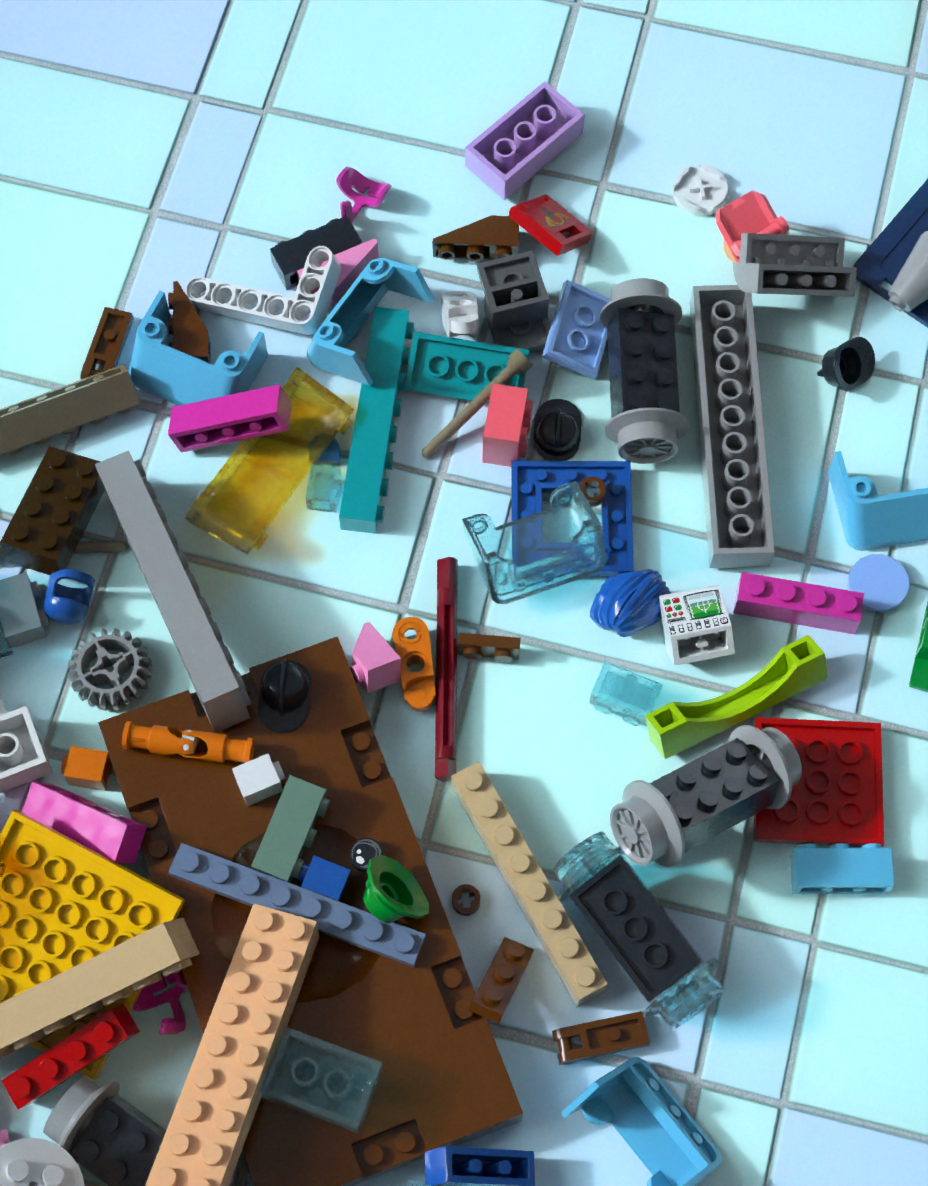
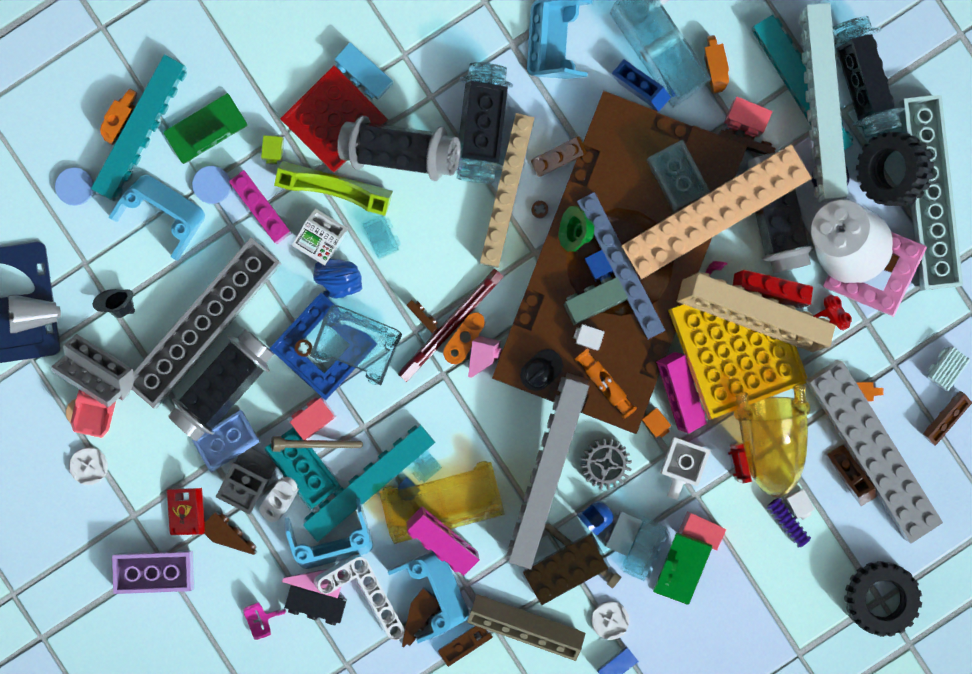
camera: 140 degrees left, 20 degrees up
black tile [350,838,383,872] -> none
black piece [533,399,582,461] -> none
reddish brown plate [552,1011,650,1065] -> none
none -> lime brick [261,135,284,165]

